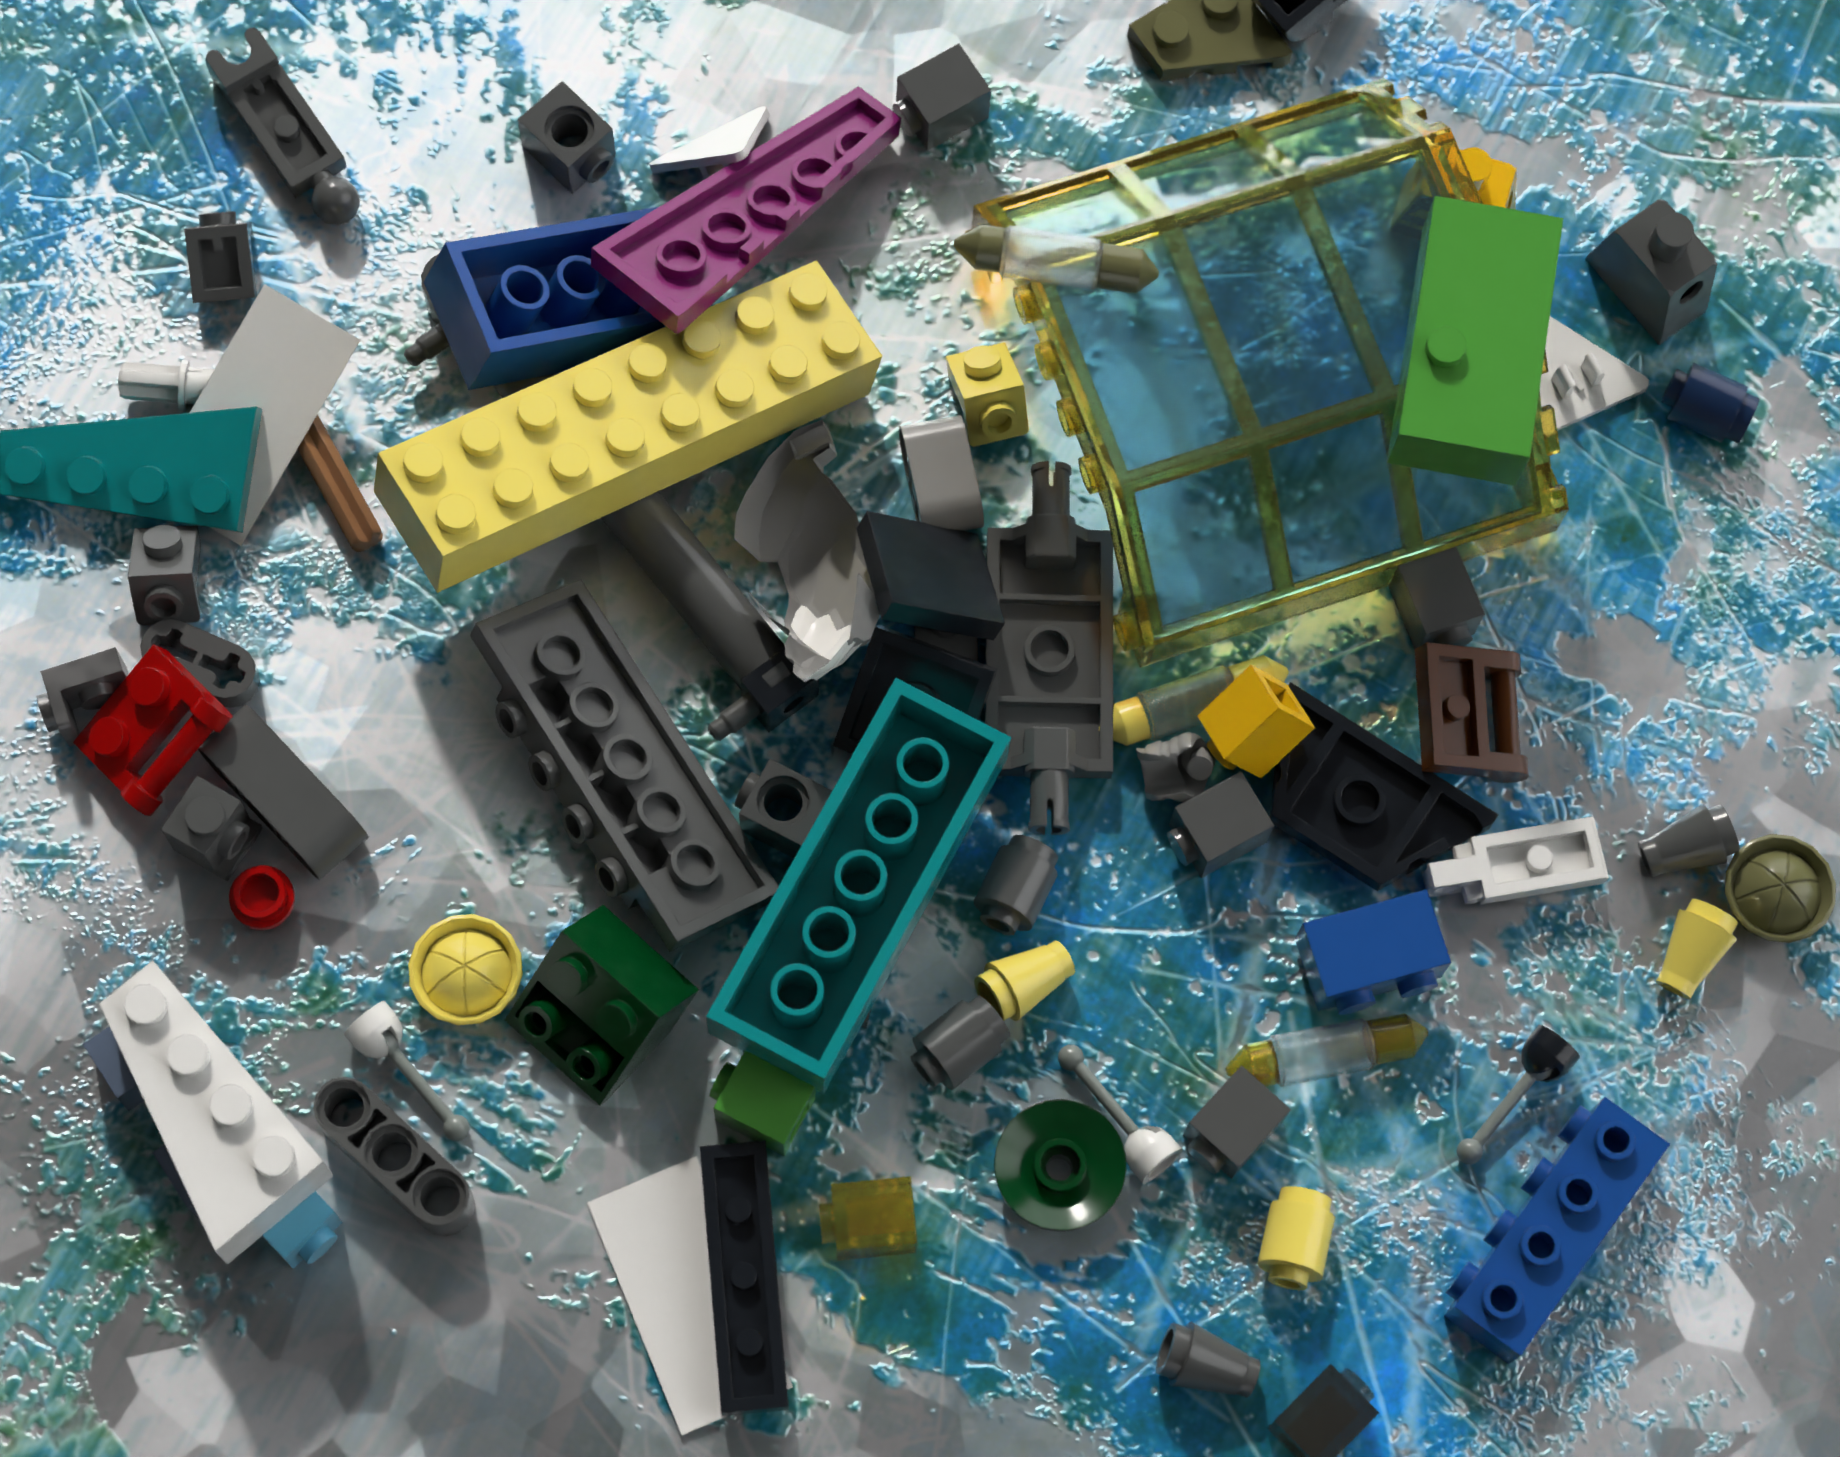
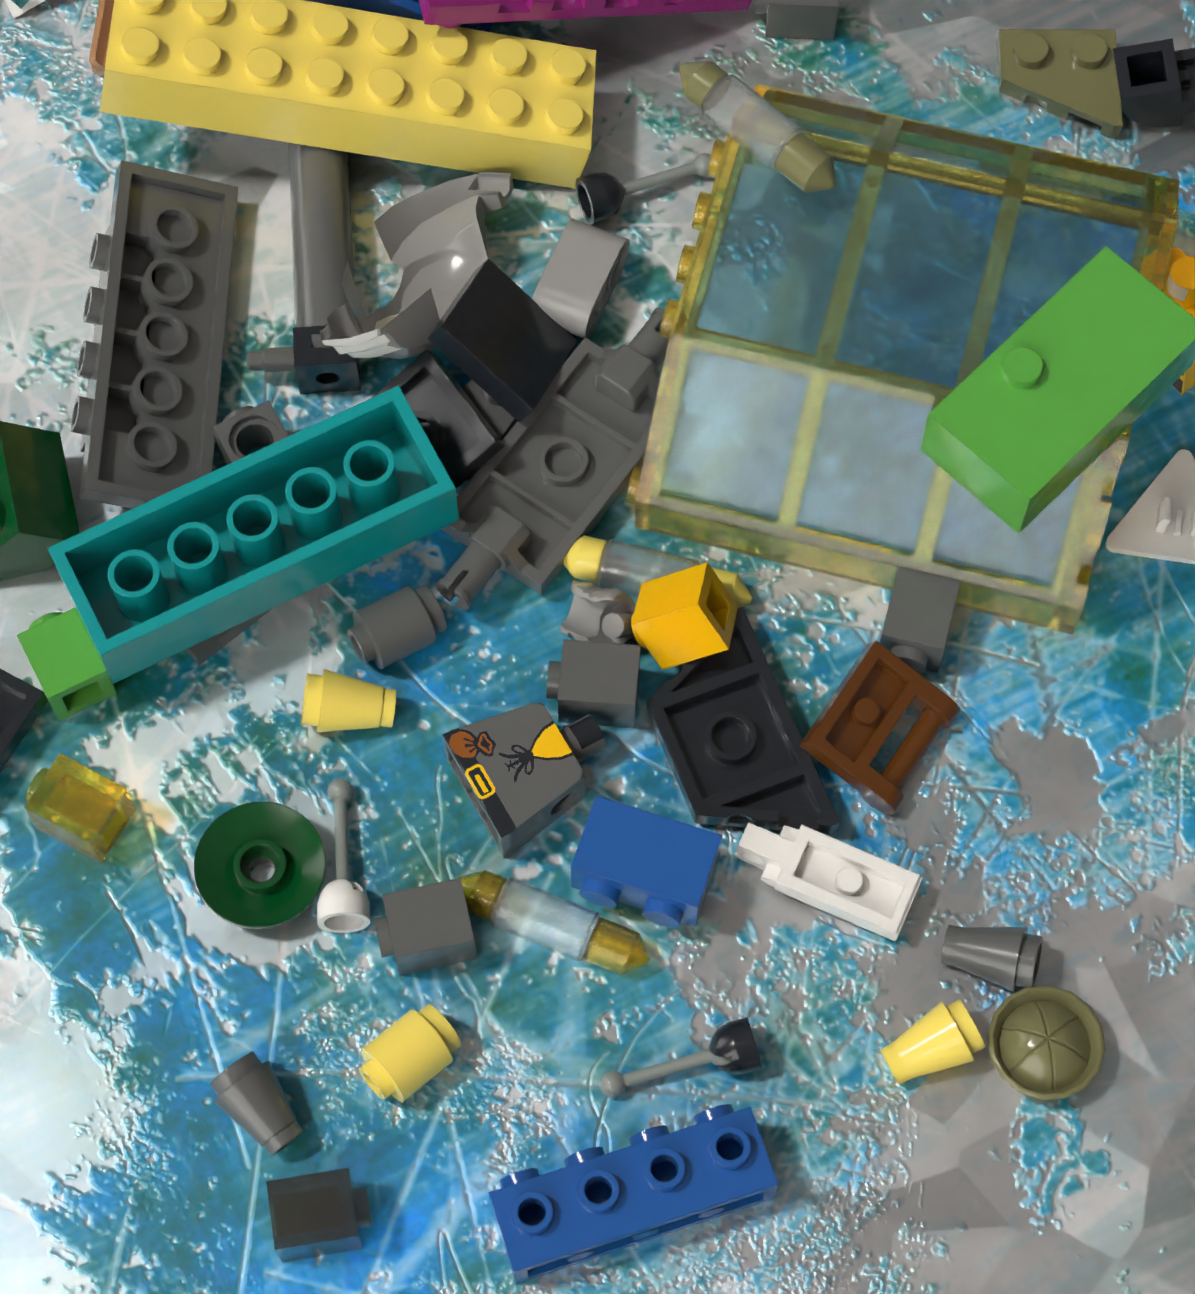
camera: 40 degrees right, 5 degrees down
dark grey brick [910,996,1010,1090] -> none
light yellow bracket [946,342,1029,447] -> none
none -> dark grey torso [442,702,607,858]
none -> black hinge [575,153,716,224]

